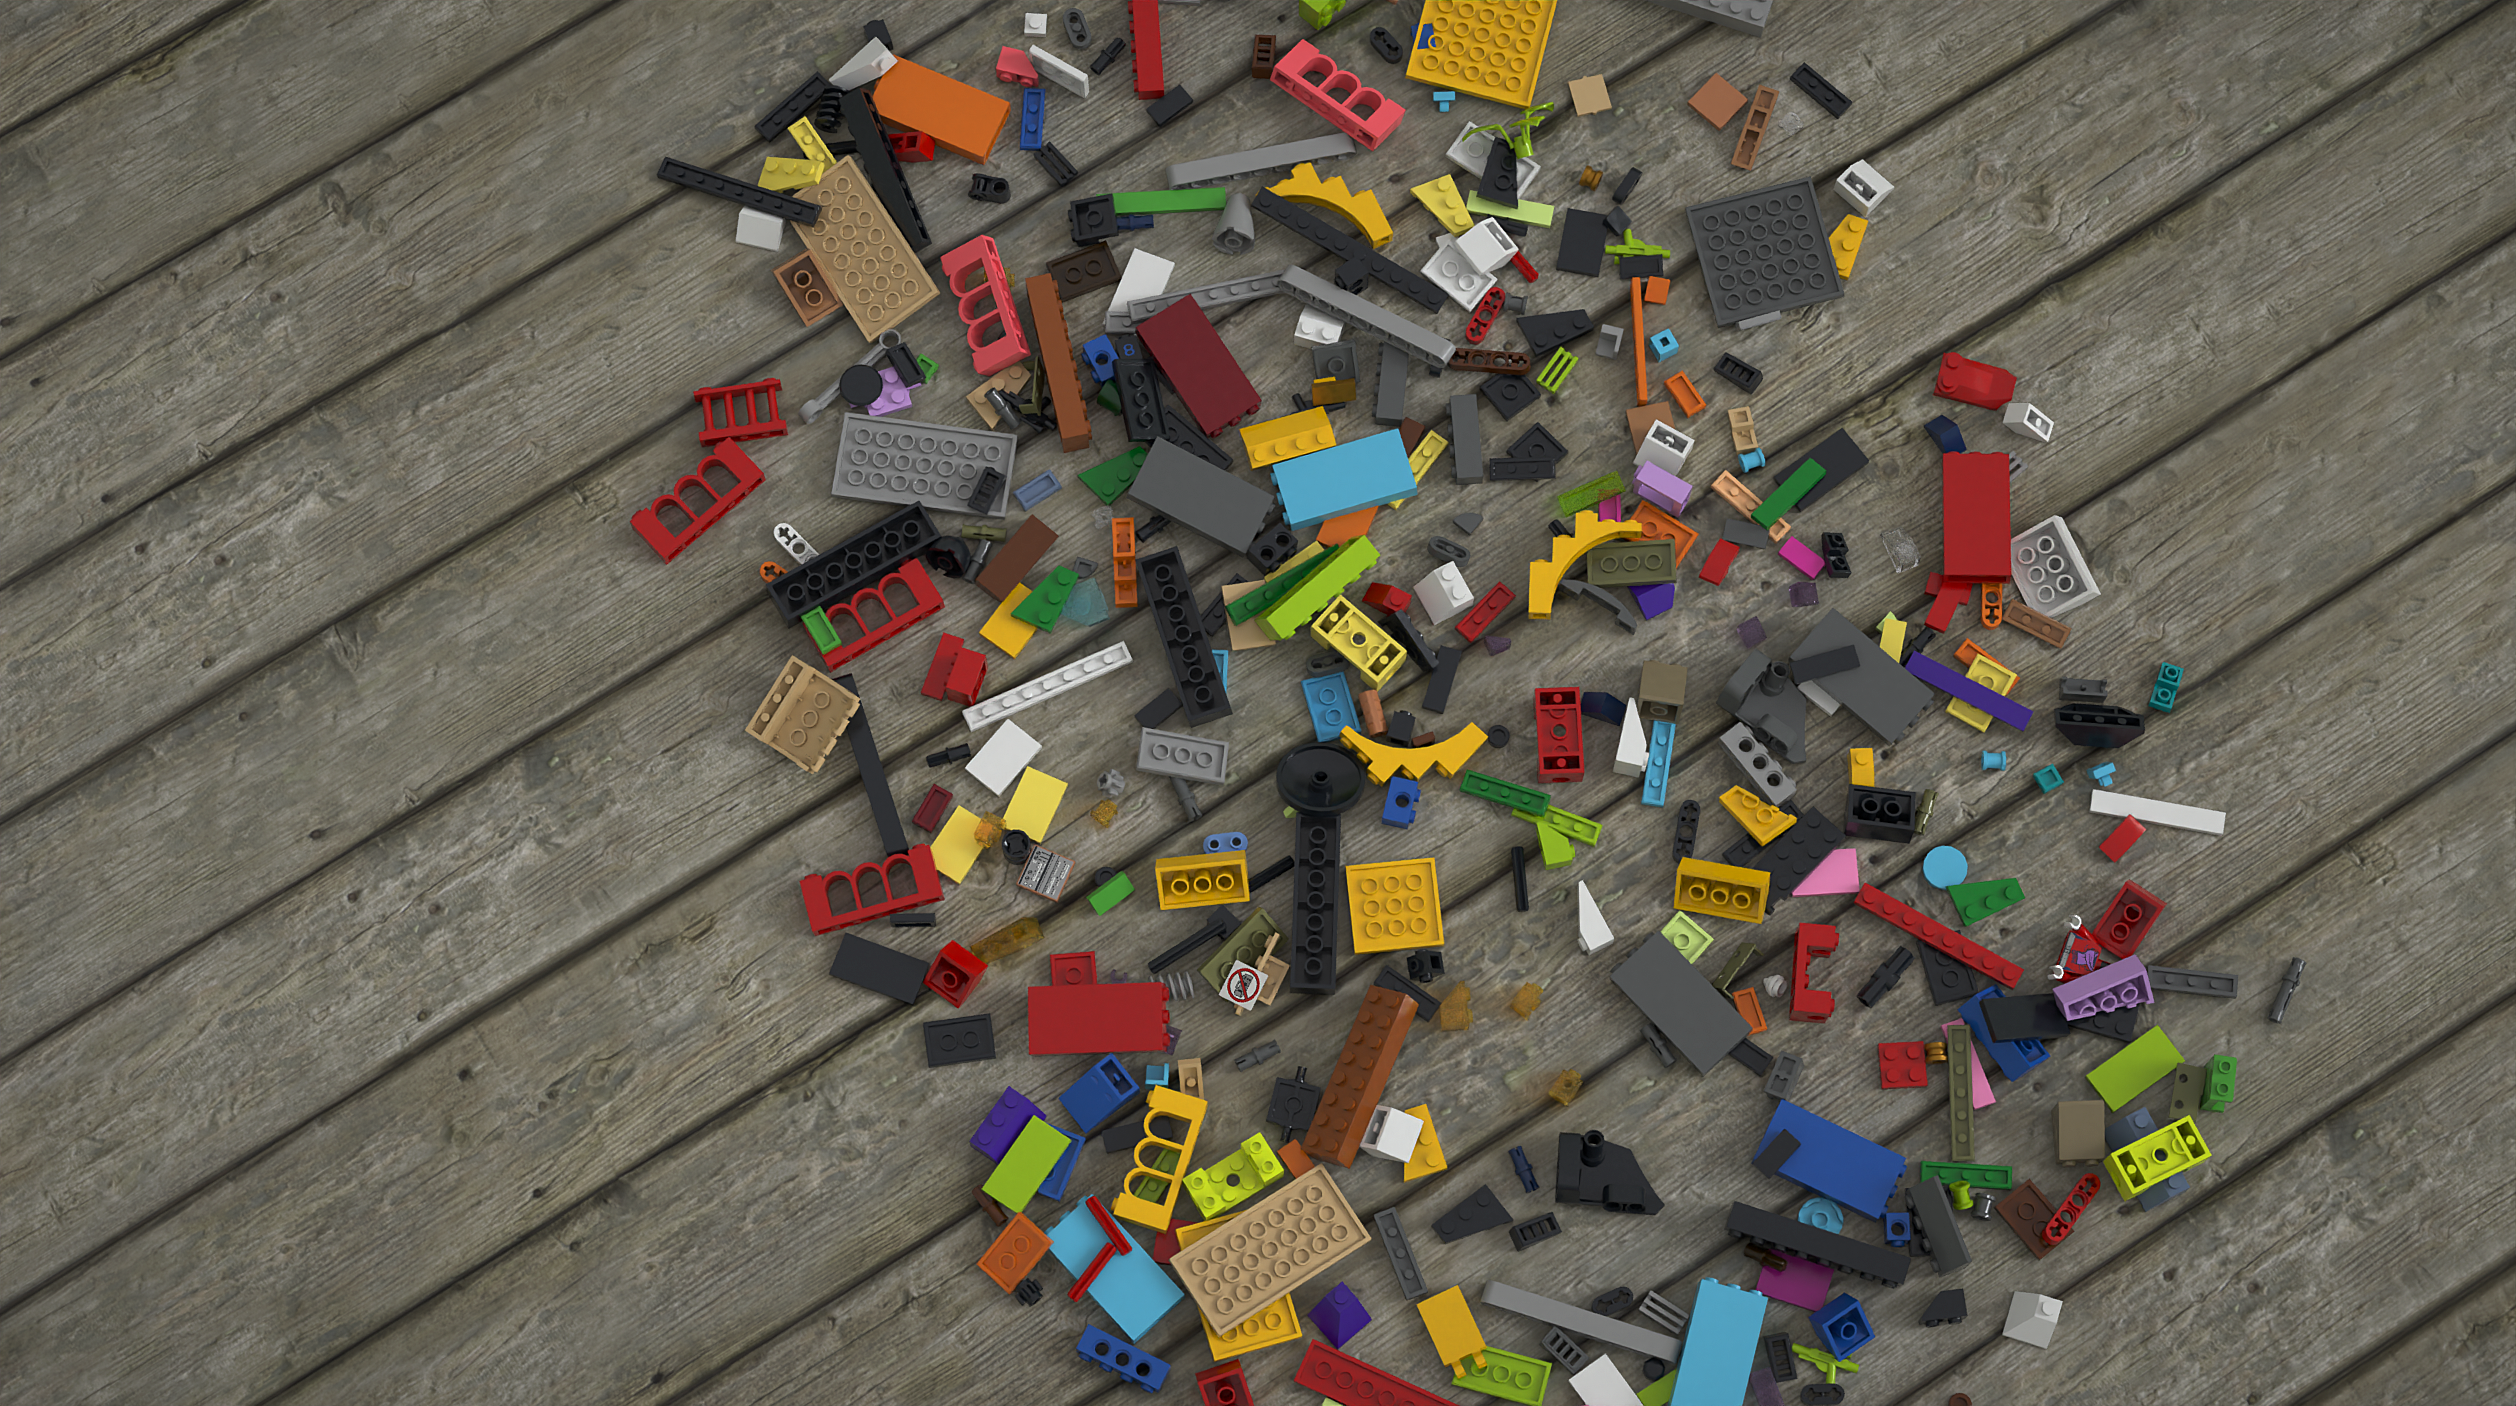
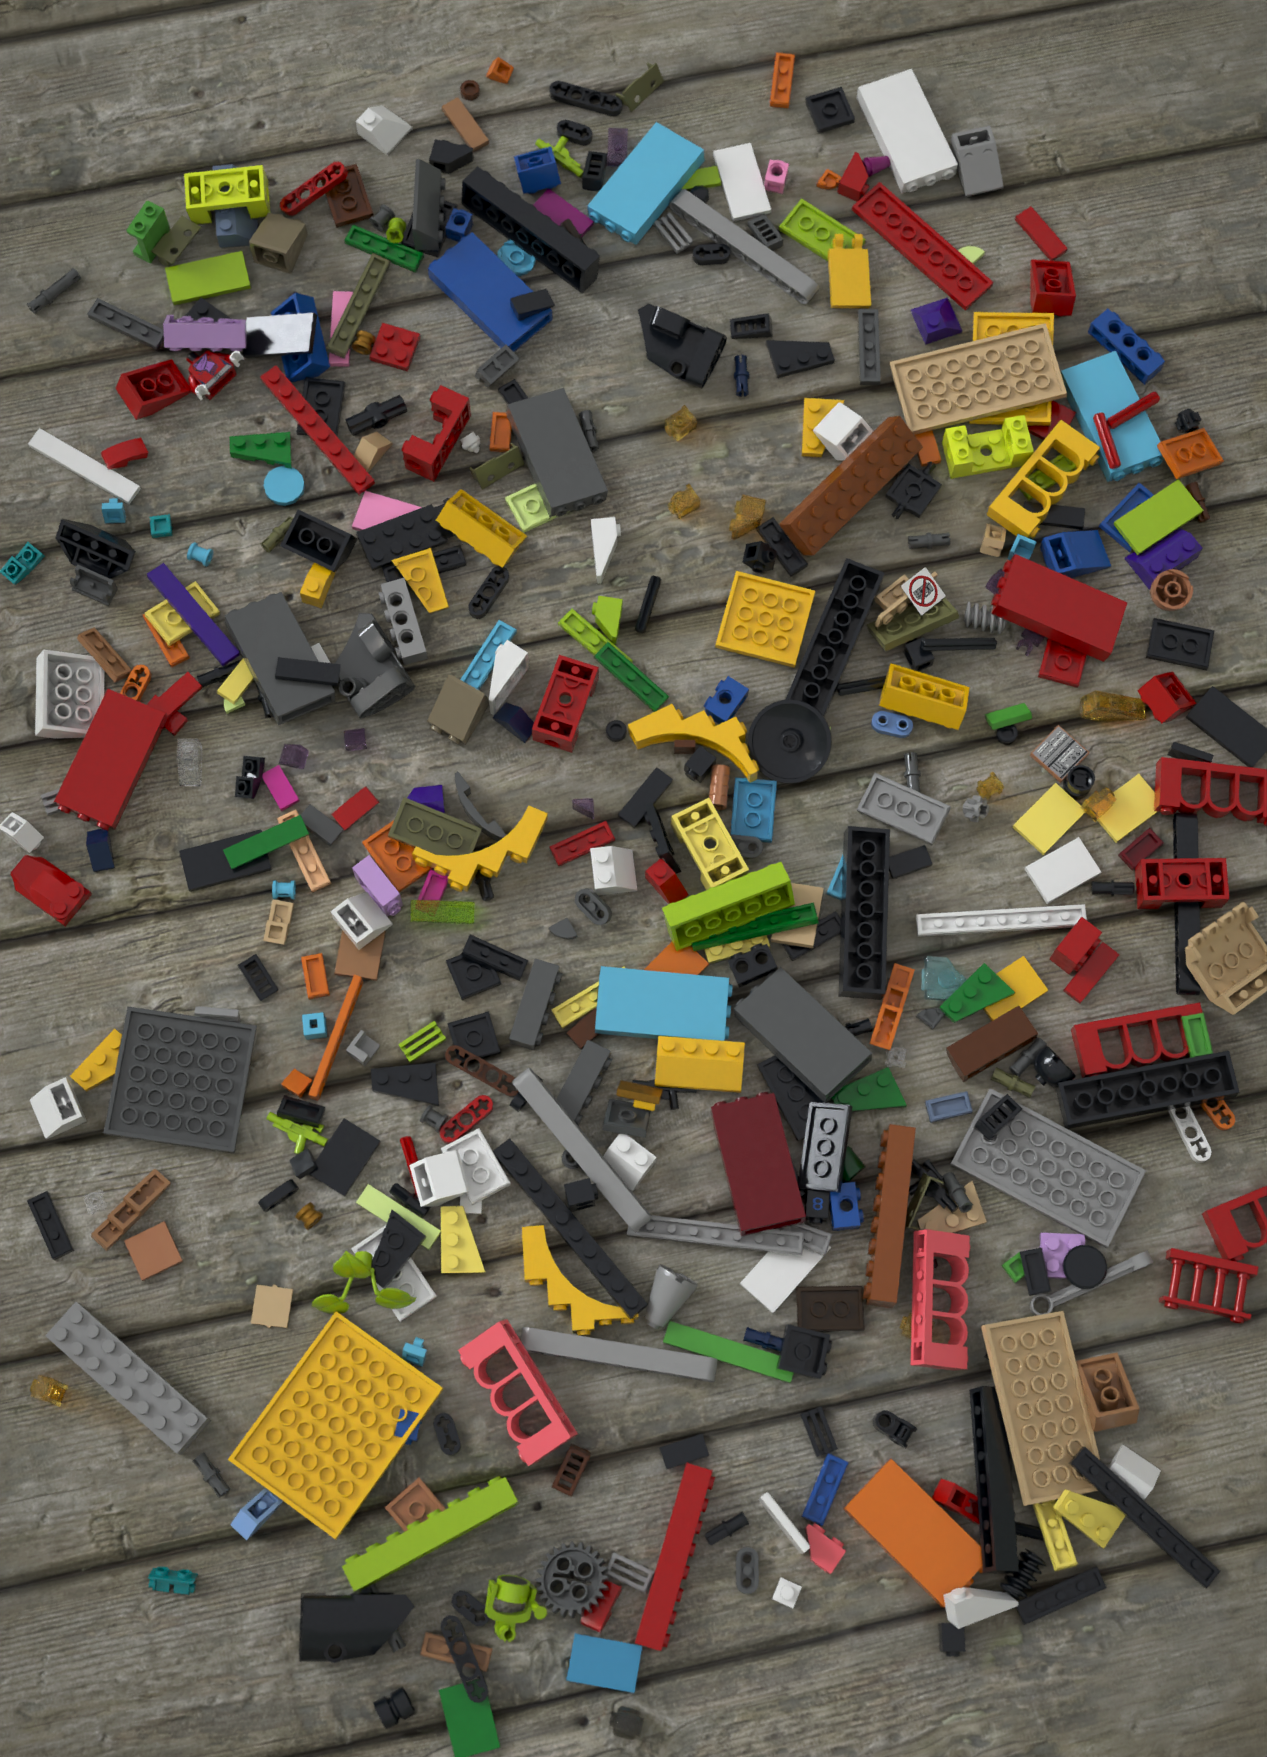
camera: 160 degrees left, 0 degrees up
none -> tan slope [354,432,393,472]
none -> medium nougat tile [442,97,489,153]
none -> red plate [1135,858,1229,909]
none -> nougat cylinder [1150,569,1193,612]

